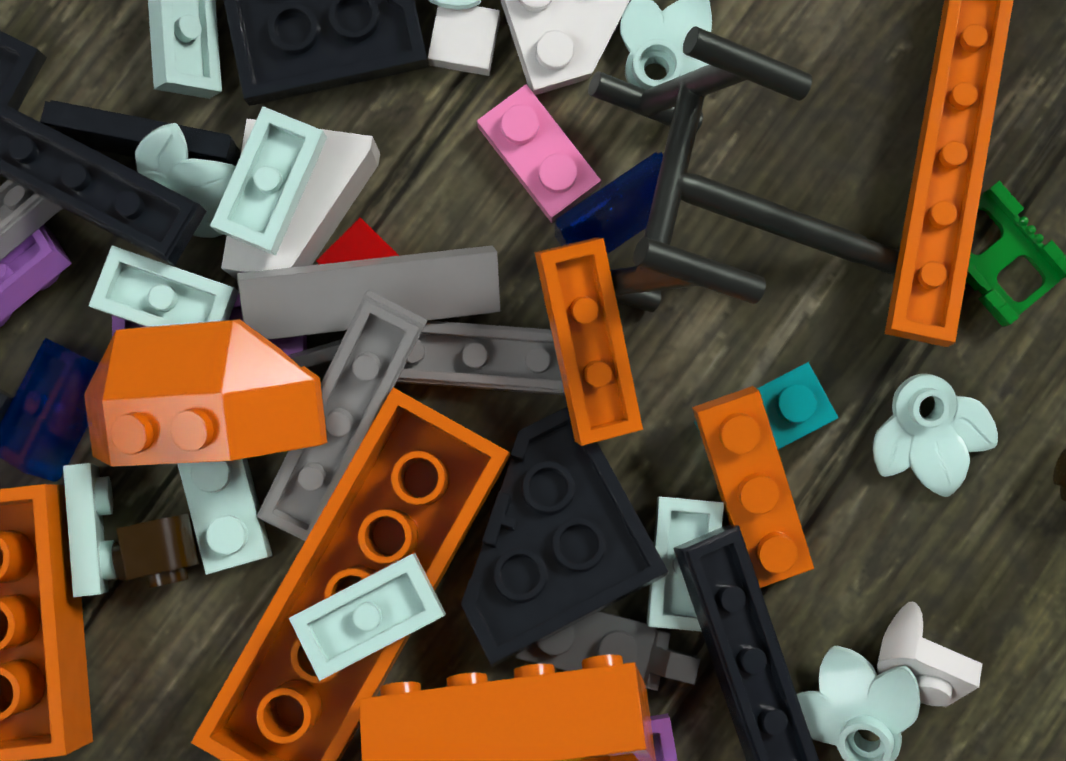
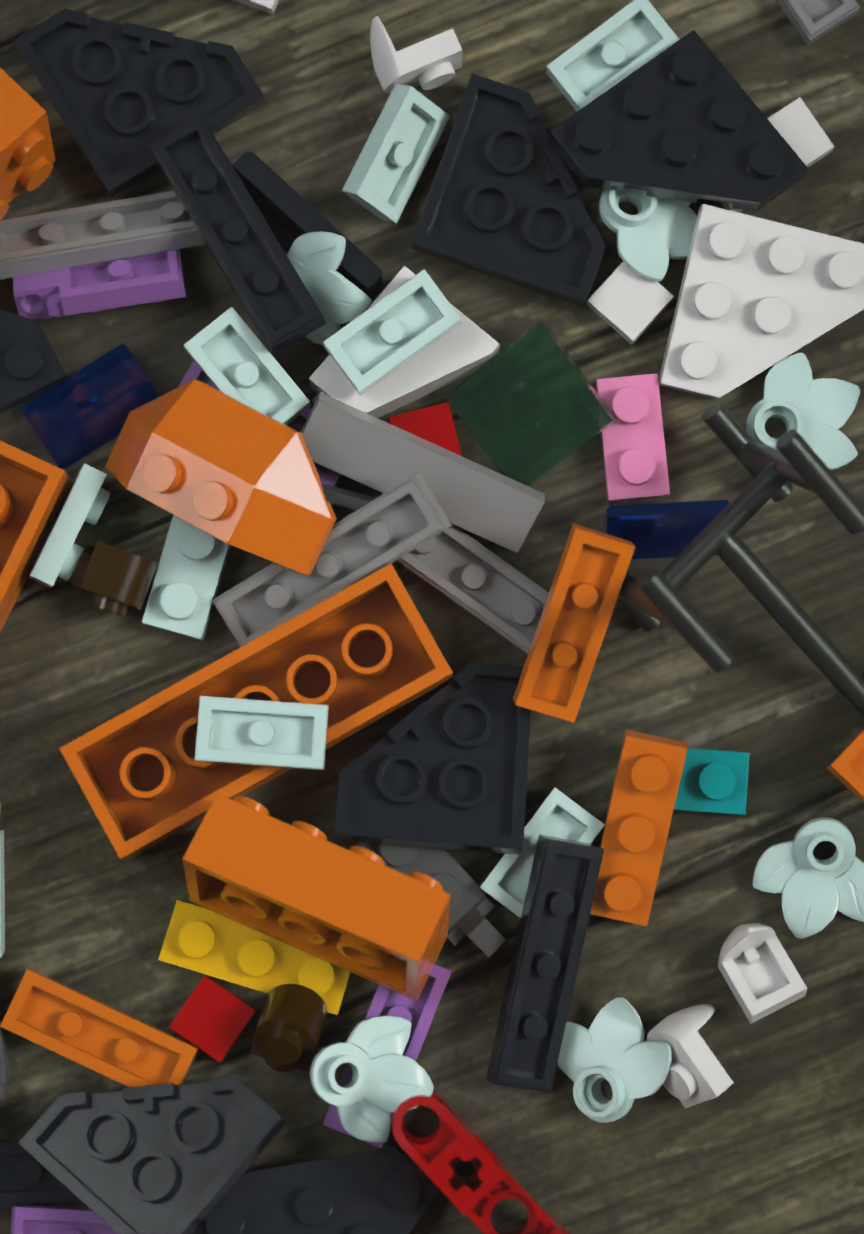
camera: 30 degrees right, 0 degrees up
none -> clear green tile [445,321,617,487]
none -> white plate [718,923,807,1024]

